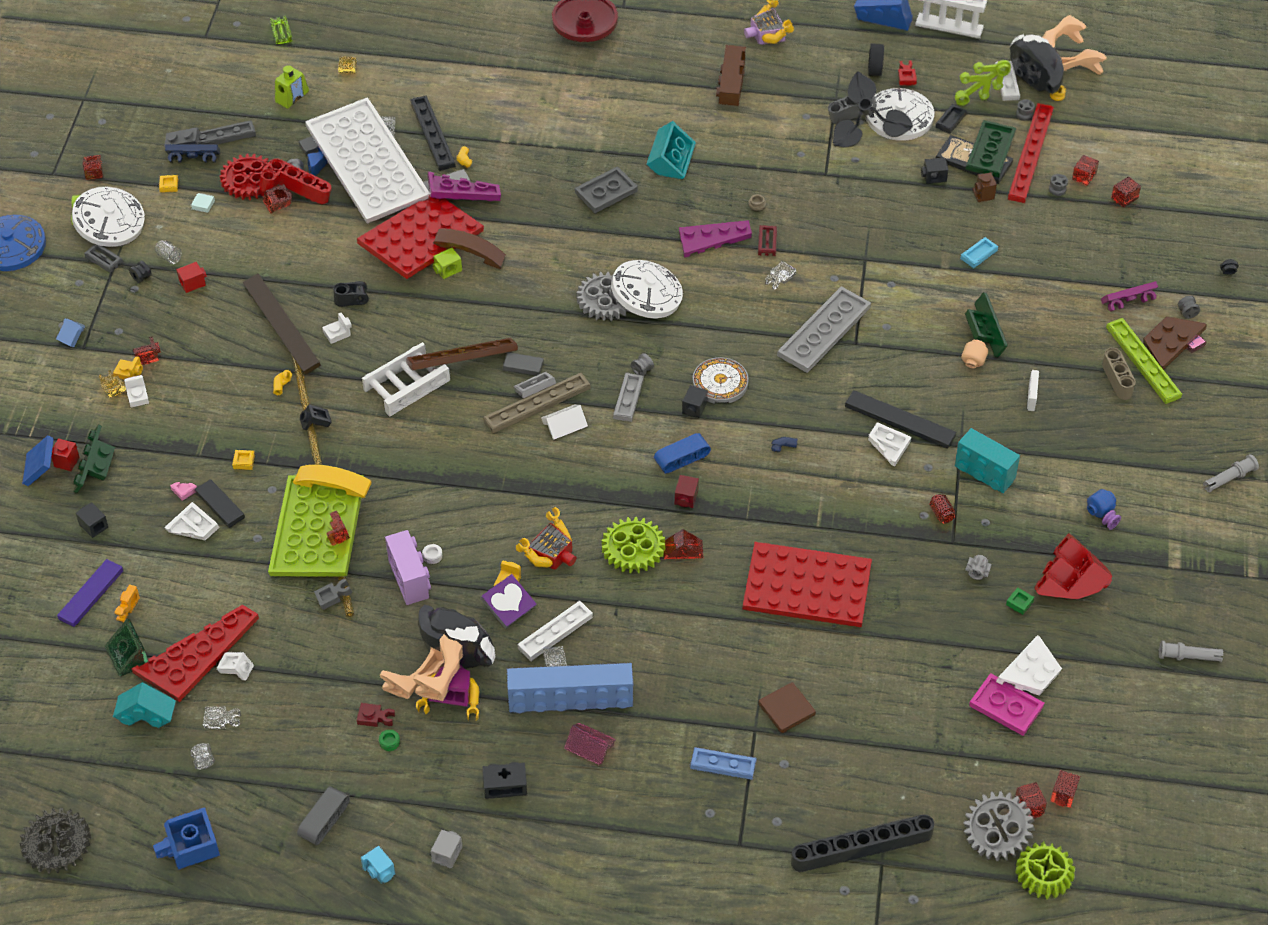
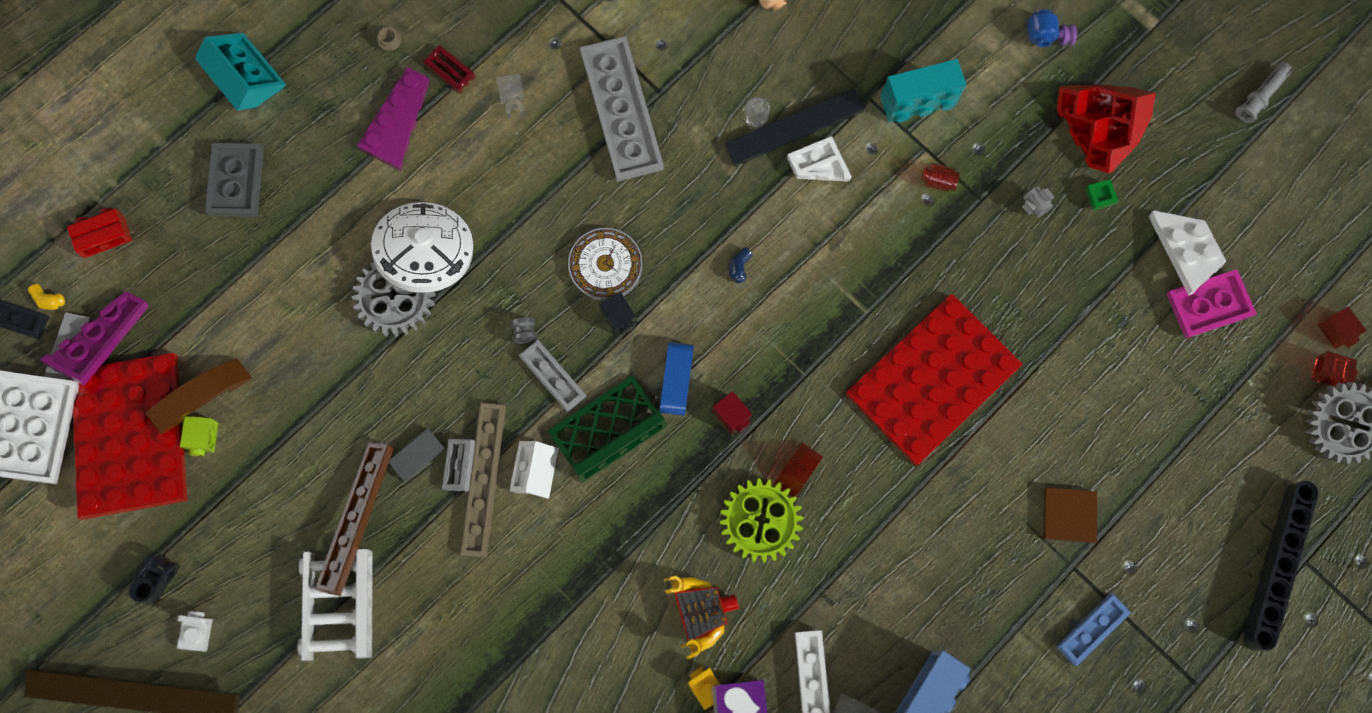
camera: 60 degrees left, 25 degrees up
none -> red brick [67,208,132,259]
none -> dark green fence [548,375,667,483]
none -> clear wheel [745,97,770,127]

